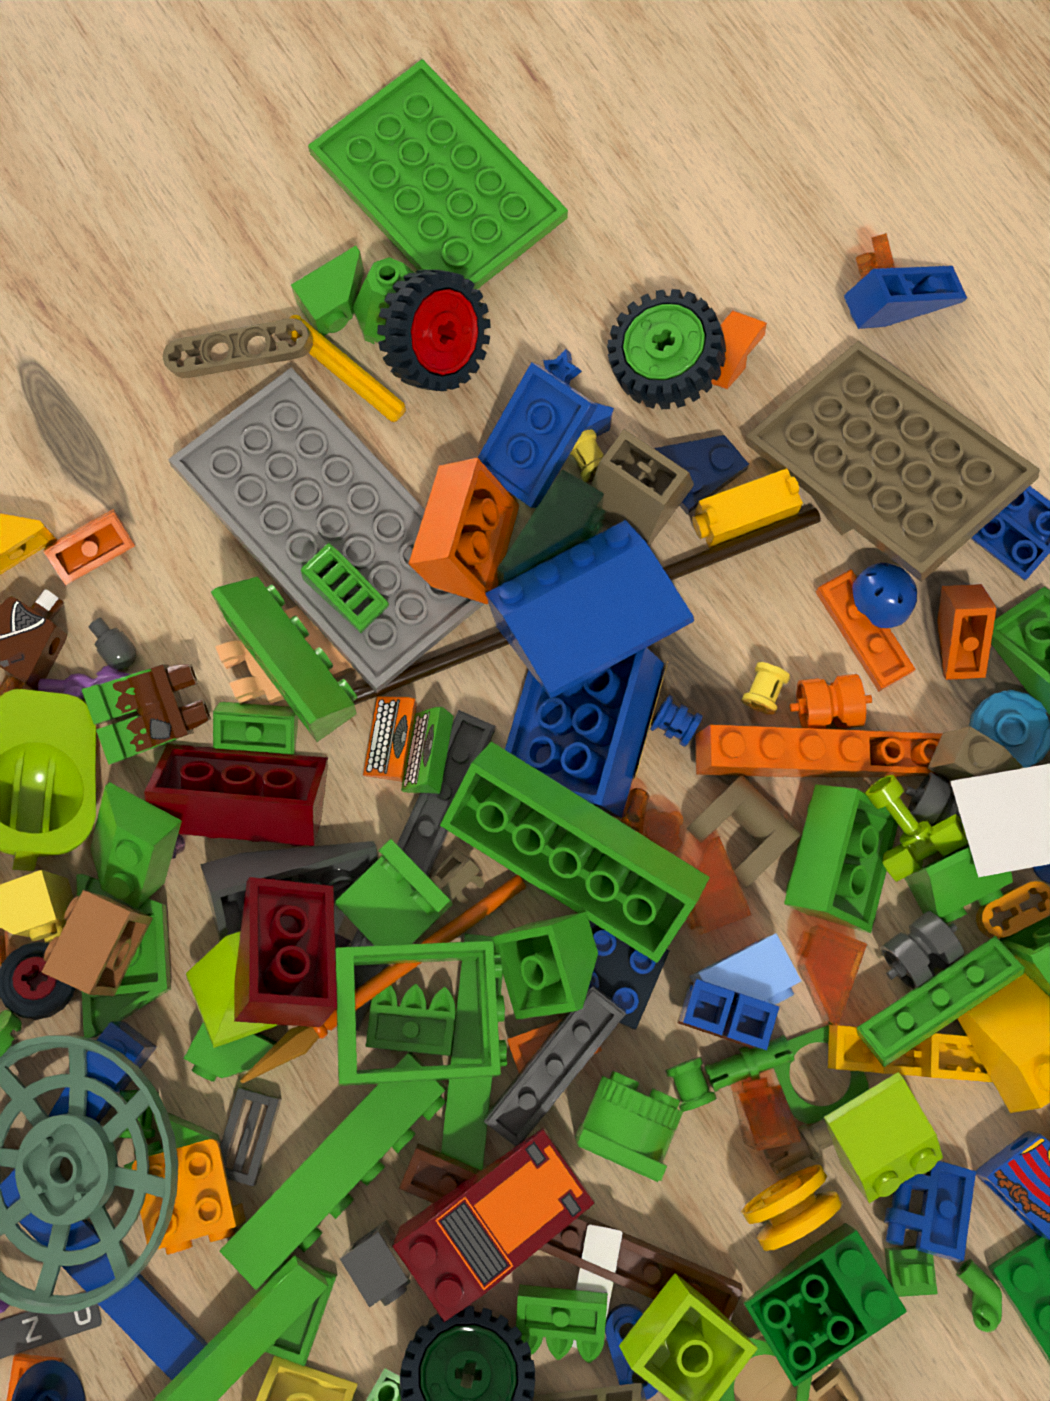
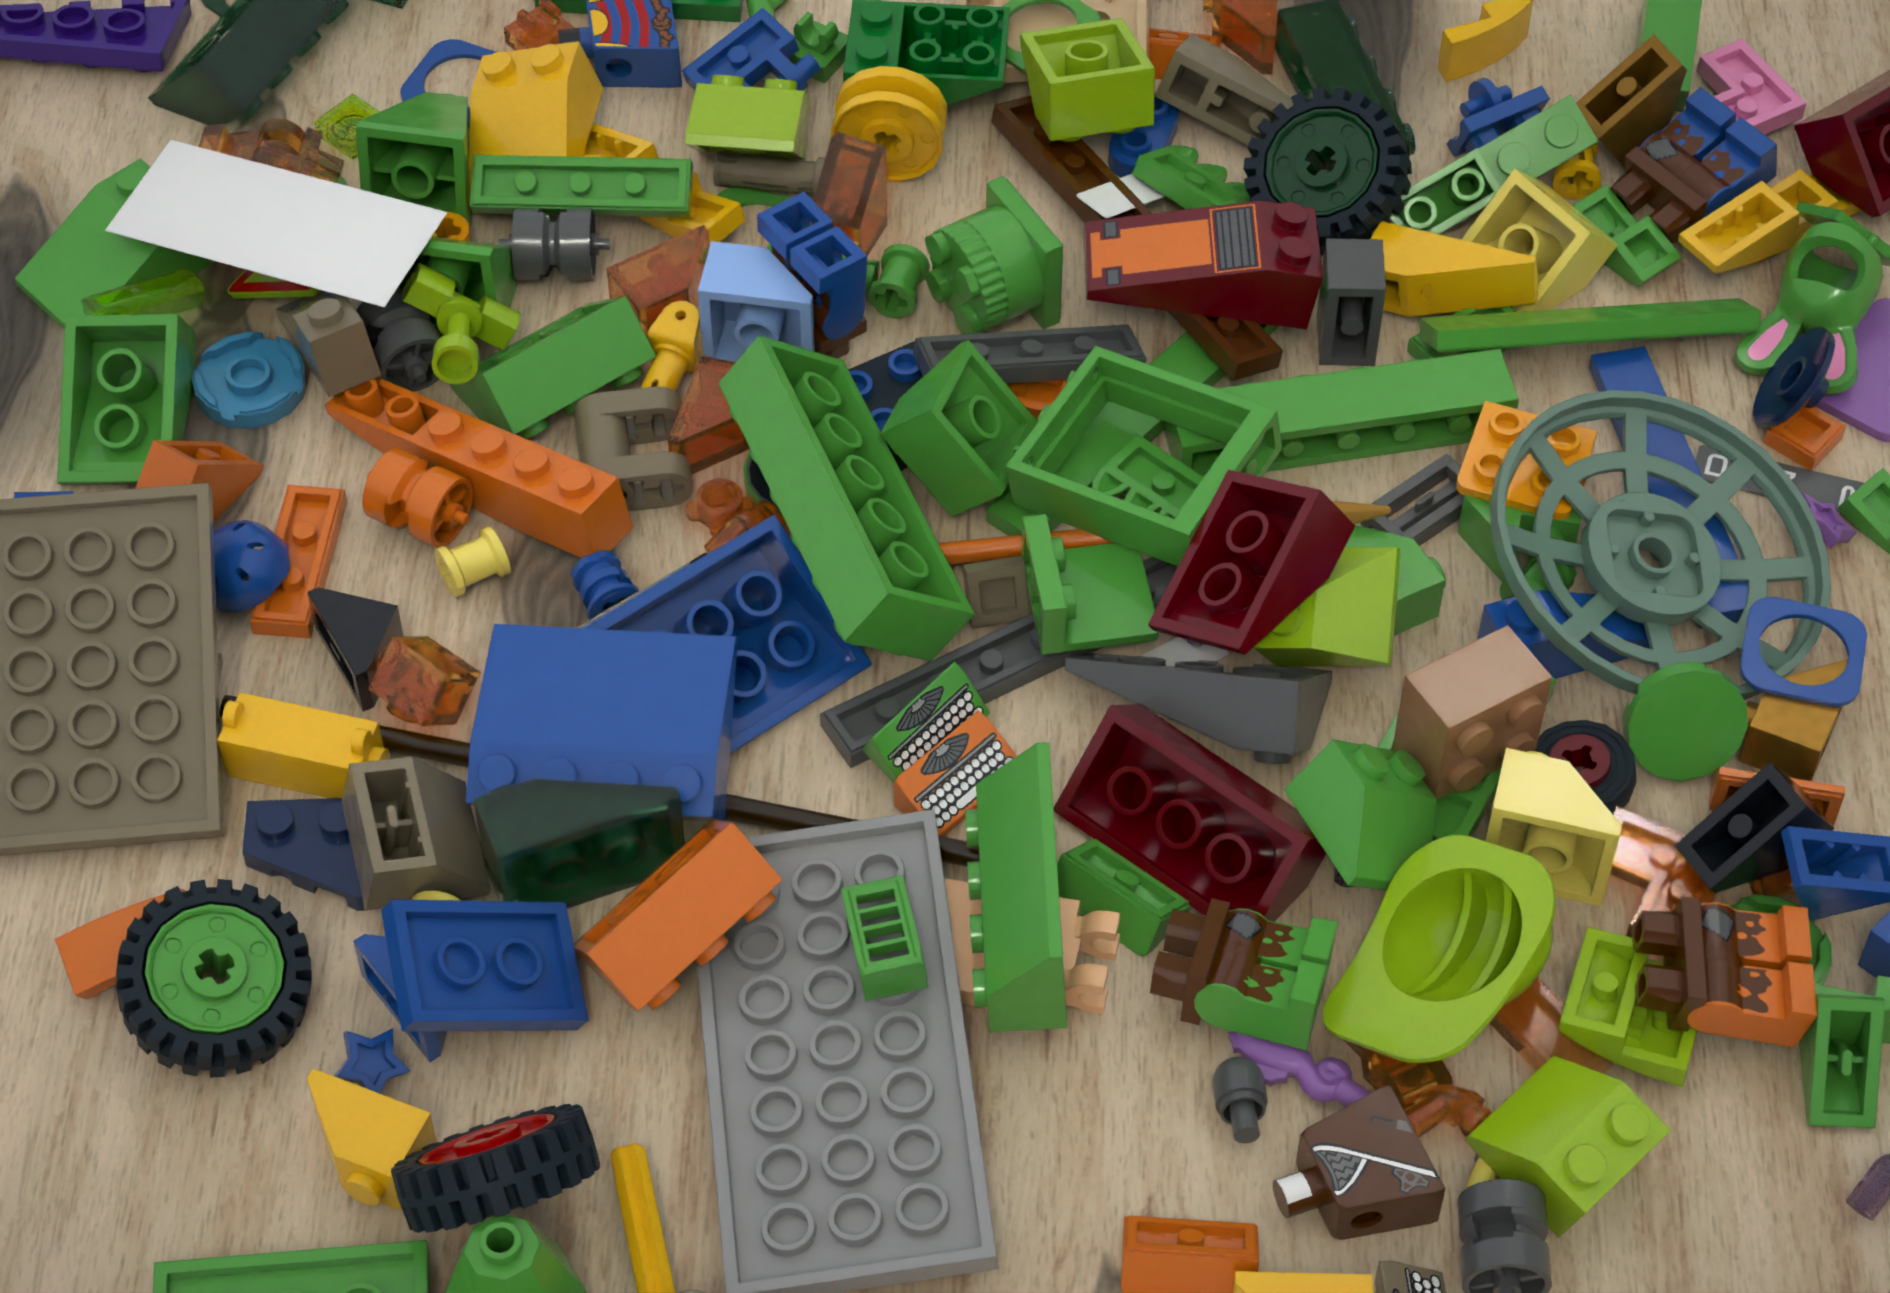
camera: 145 degrees left, 25 degrees down
none -> black slope [307,587,405,712]
none -> yellow slope [307,1068,437,1210]
none -> clear orange brick [369,636,481,726]
none -> yellow piece [640,301,704,391]
none -> yellow slope [1370,221,1538,317]

